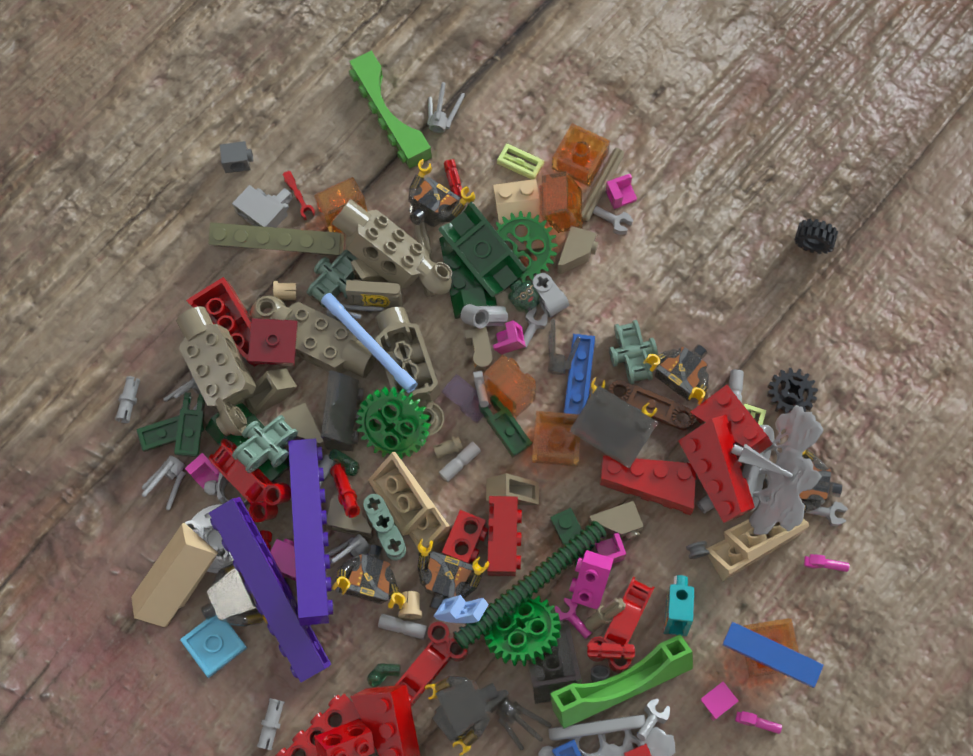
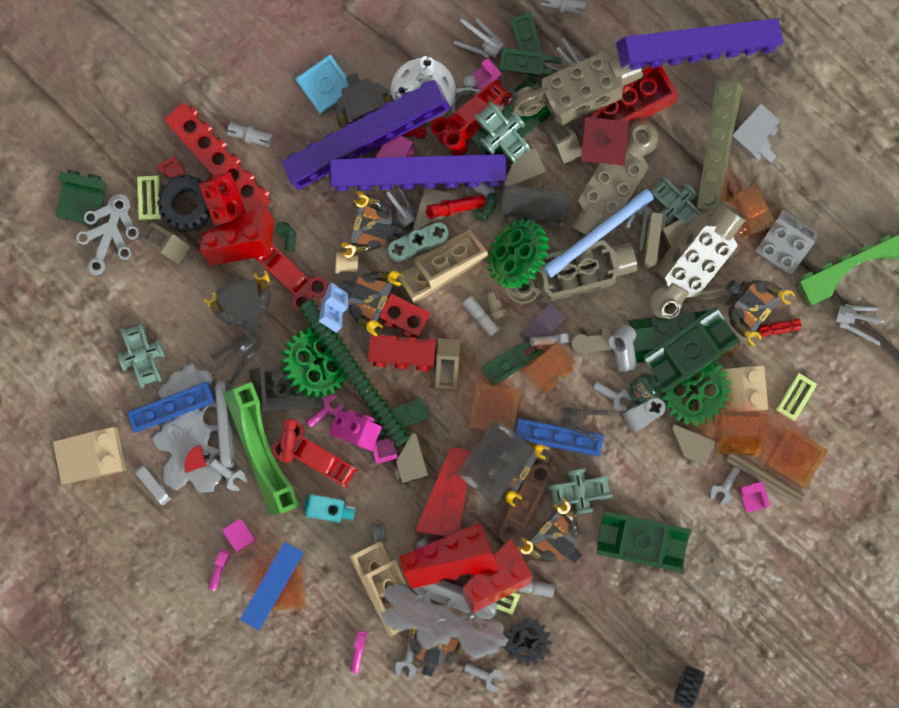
camera: 90 degrees right, 15 degrees up
tan slope [131,523,218,627] -> none
dark grey brick [220,141,253,173] -> none
tan bush [273,281,296,301] -> none
red piece [283,171,315,220] -> none
light grey piece [378,614,428,640] -> none
dark pink panel [493,320,526,355] -> none
dark tan axle [584,598,626,632] -> none
dark grey hinge [591,665,610,683] -> none
light grey piece [731,444,793,478] -> none
none -> light grey bar [464,662,505,691]
none -> dark green piece [596,511,691,573]
none -> dark purple brick [616,18,784,71]
none -> light grey bracket [756,209,819,274]

